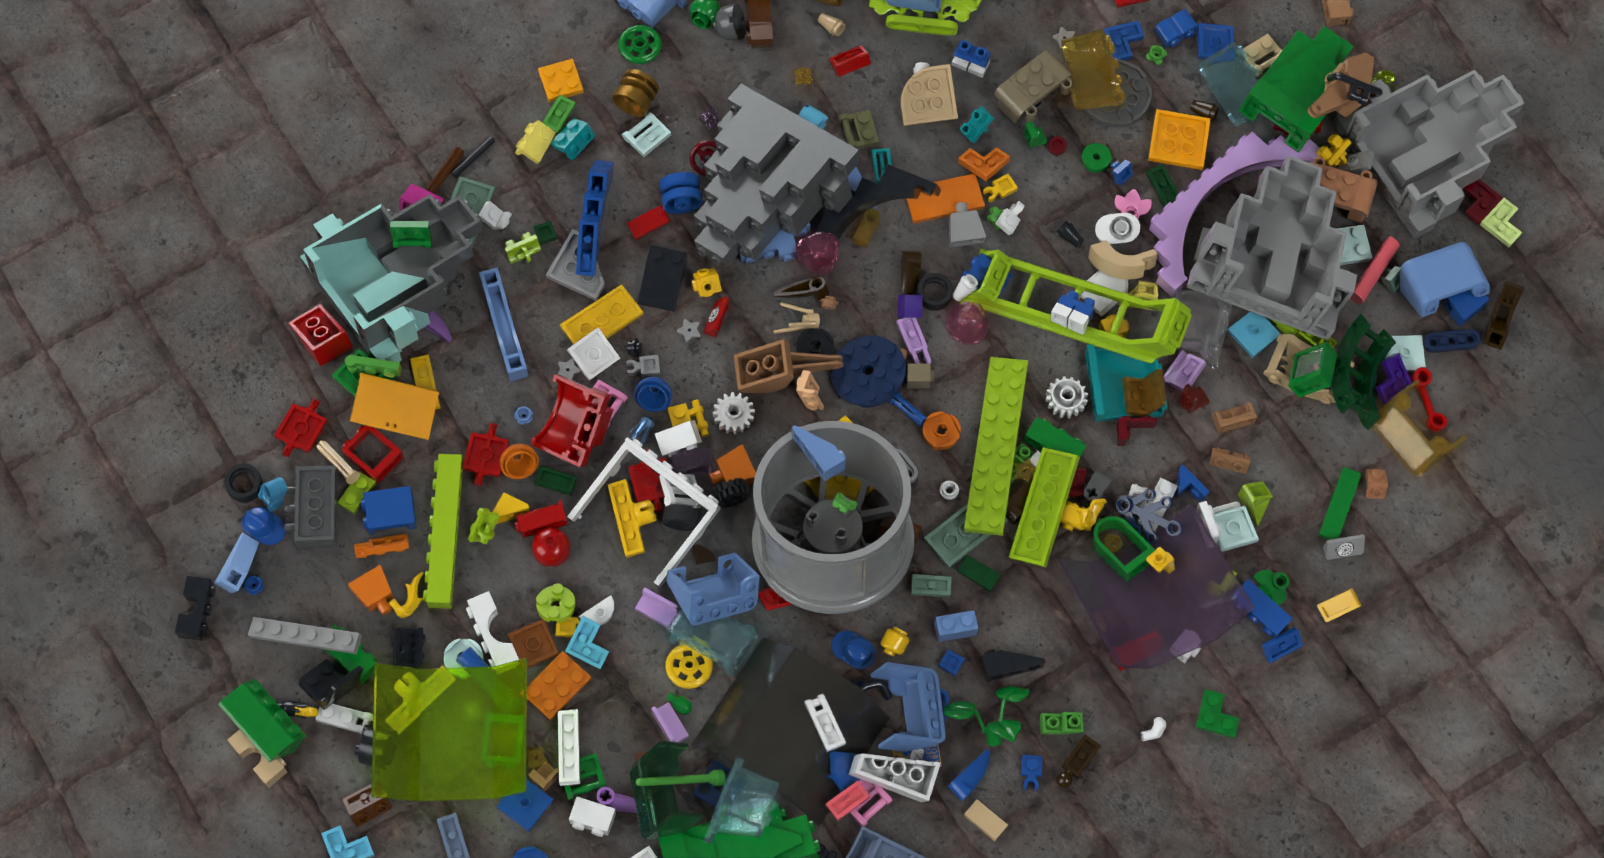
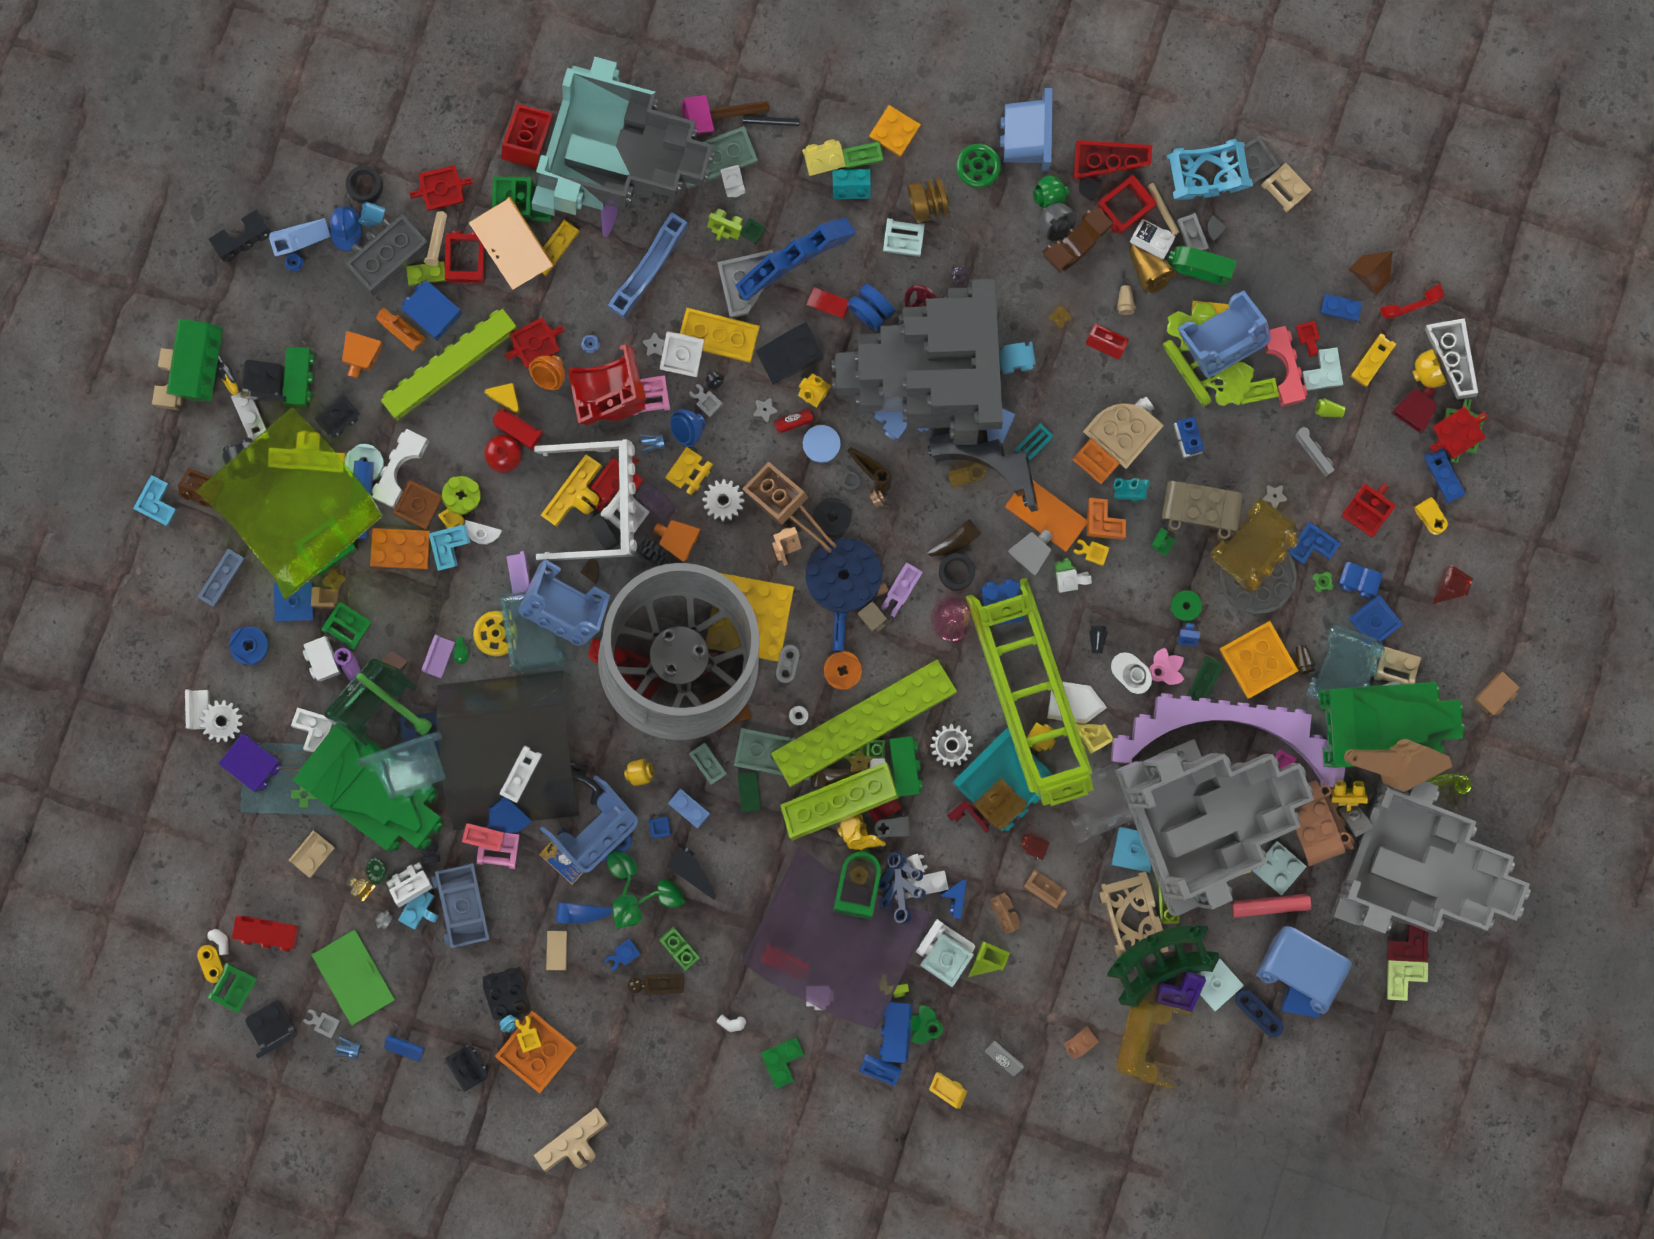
camera: 55 degrees right, 15 degrees up
light grey plate [248,617,362,654] -> none
bright green plate [345,355,402,378] -> none
yellow piece [389,572,424,618] -> none
green plate [390,221,432,248] -> none
lime hips [468,508,499,544] -> none
dark green tile [534,466,578,496] -> none
white plate [558,709,580,786] -> none
white brick [655,420,702,458] -> none
tan plant [773,302,820,334] -> none
medium blue slope [792,425,846,481] -> none
clear pink hair [795,232,839,275] -> none
blue piece [831,631,876,669] -> none
bright green piece [832,493,857,513] -> none
olive plate [838,110,879,149] -> none
white wedge [848,753,941,802] -> none
dark purple panel [898,295,922,318] -> none
white cone [952,274,978,301] -> none
dark red tile [1048,136,1067,156] -> none
hips [1051,290,1095,335] -> none
tan arch [1088,240,1158,280] -> none
yellow bracket [1146,547,1175,574] -> none
lavender plate [1164,350,1206,393] -> none
green window [1288,342,1337,398] -> none
green tile [1318,467,1361,540] -> none
black piece [1327,72,1383,105] -> none
sand green tile [1380,266,1401,293] -> none
red piece [1411,367,1448,432] -> none
dark brown arch [1483,281,1524,350] -> none
none -> light blue tile [803,425,841,463]
none -> orange plate [1072,439,1120,484]

